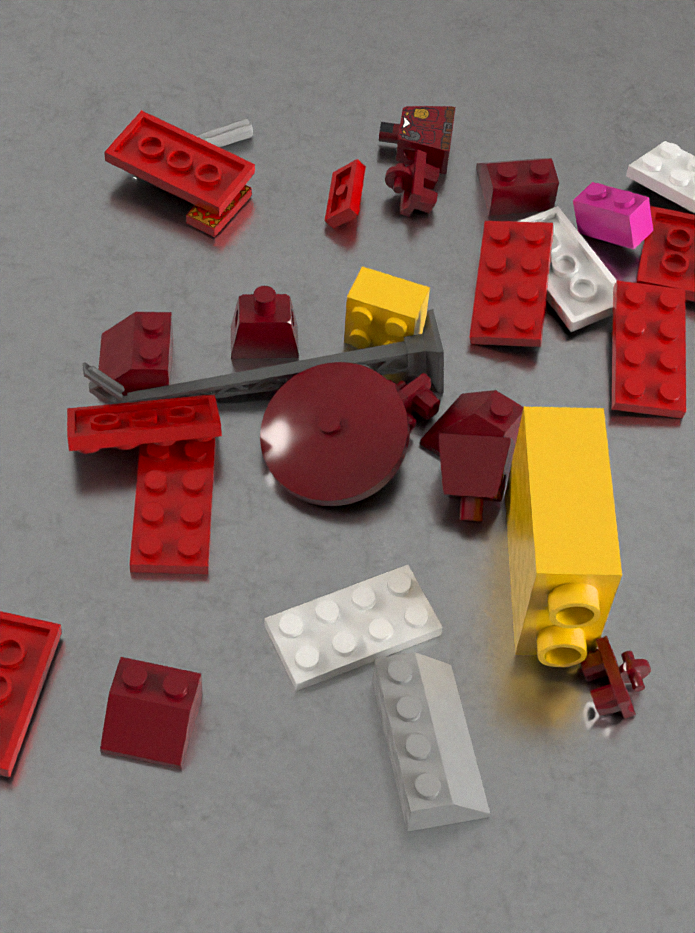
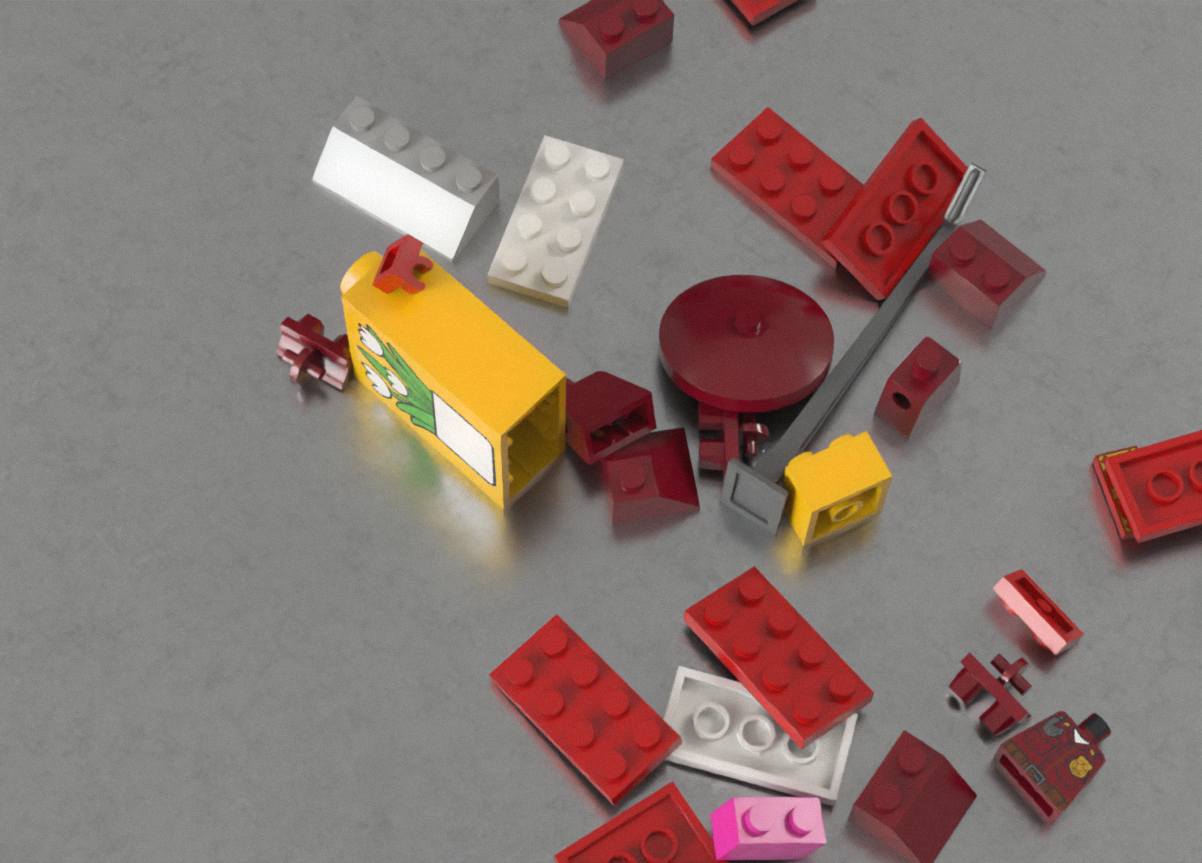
camera: 135 degrees right, 10 degrees up
none -> red tile [372,234,434,294]

